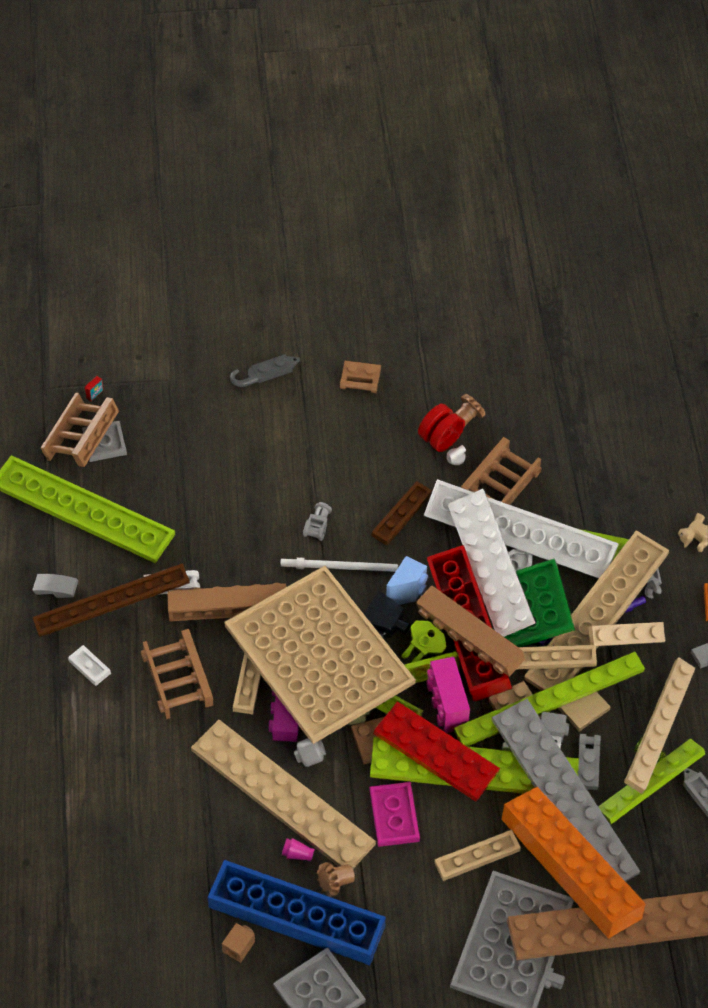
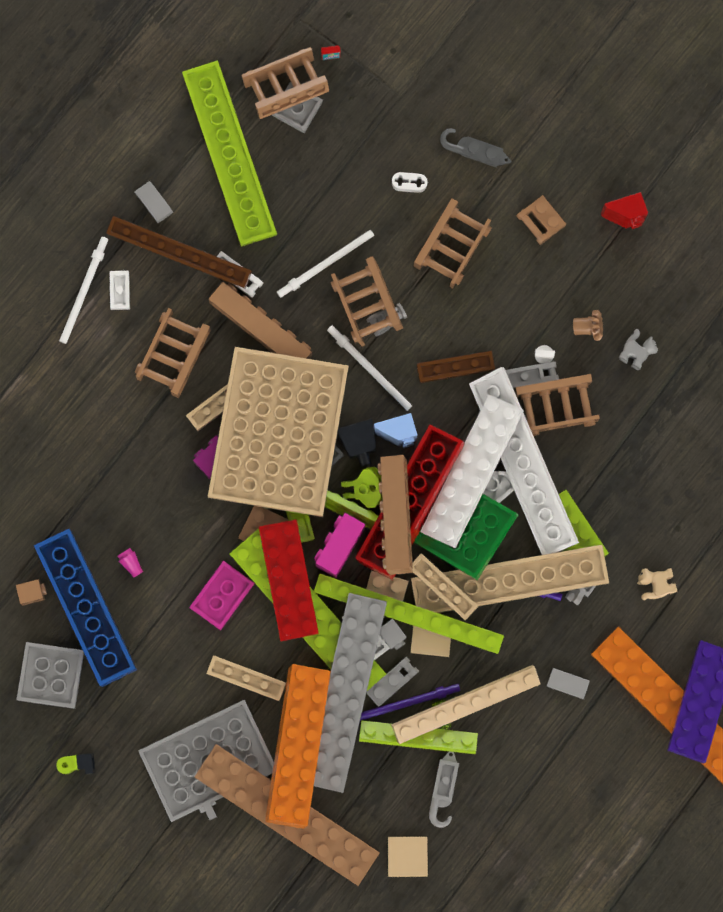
camera: 40 degrees right, 25 degrees up
tan plate [191,720,376,869] -> none
light grey head [294,738,326,767] -> none
medium nougat gear [317,862,355,897] -> none
red wheel [418,404,465,452] -> none
tan plate [588,622,665,646] -> none
none -> white bar [59,237,109,344]
none -> white bar [277,230,374,298]
none -> medium nougat fence [331,256,403,346]
none -> dark purple bar [360,684,460,721]
none -> white beam [392,172,428,193]
none -> medium nougat fence [414,199,492,288]
none -> light grey plate [505,362,559,389]
none -> red slope [601,192,648,229]
none -> light grey animal [619,329,658,370]

